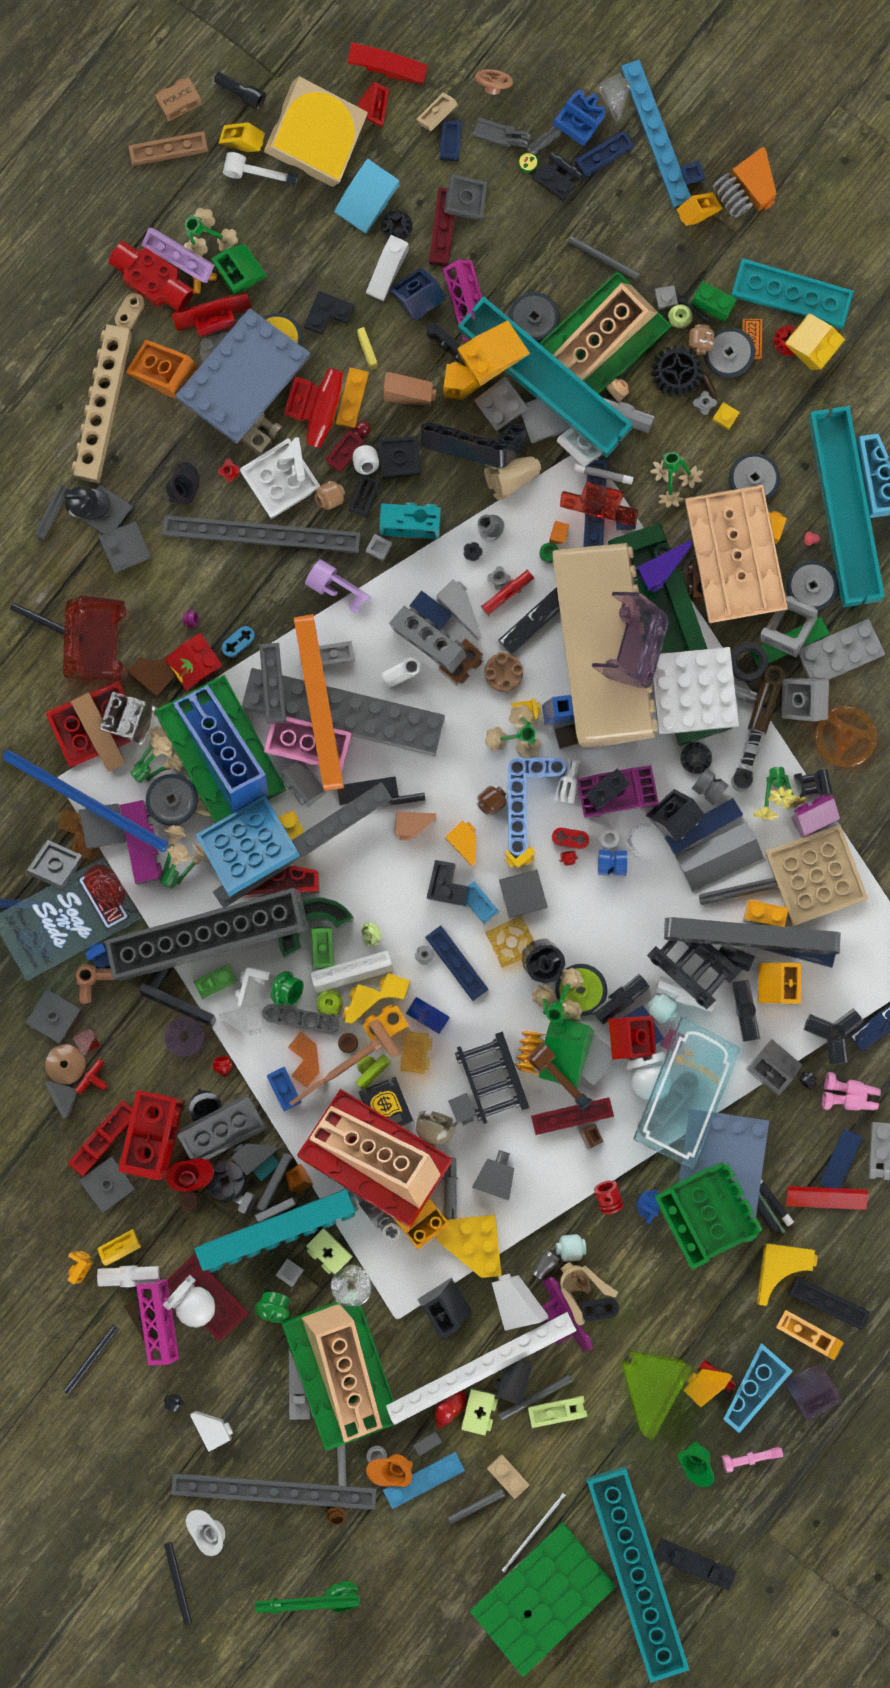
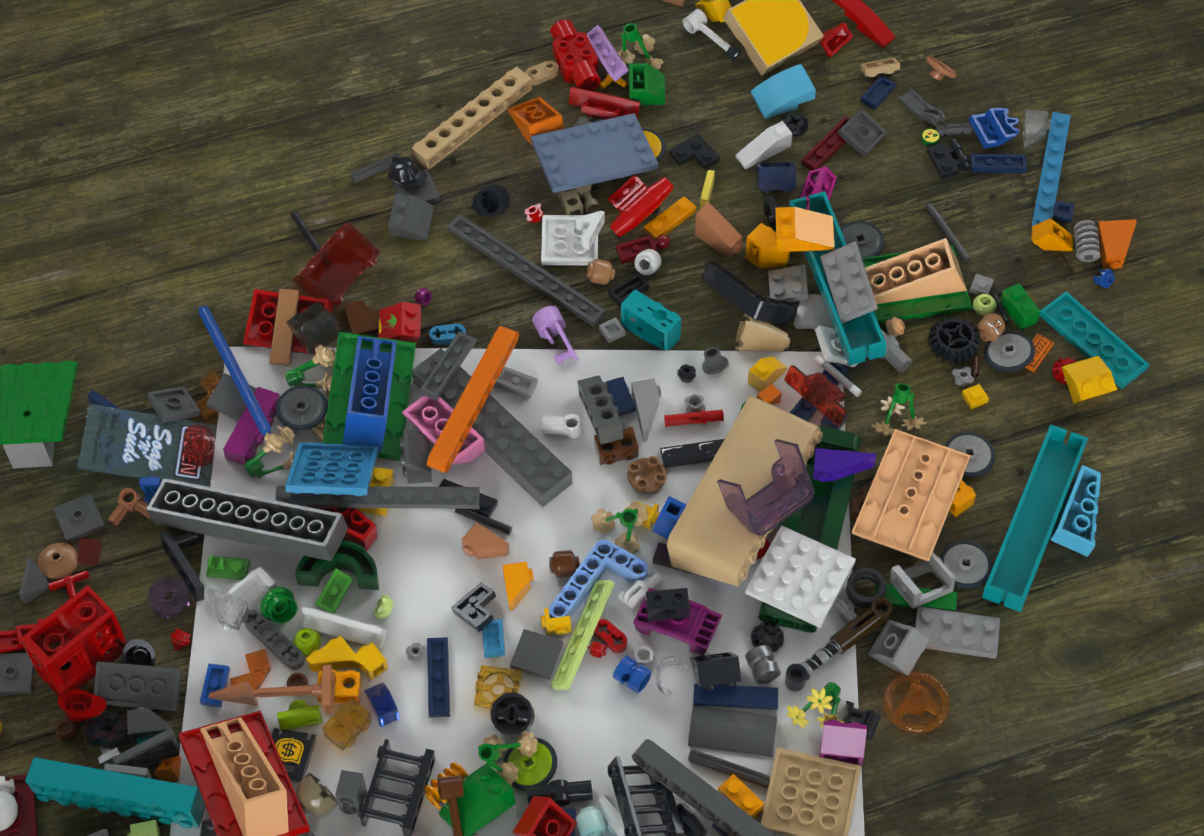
camera: 35 degrees right, 25 degrees down
black plate [378,435,421,479] -> none
coral piece [804,532,820,546] -> none
none -> yellowish green tile [550,580,615,690]
none -> yellow slope [748,356,788,392]
none -> light grey plate [820,242,878,323]
none -> blue plate [1093,269,1114,288]

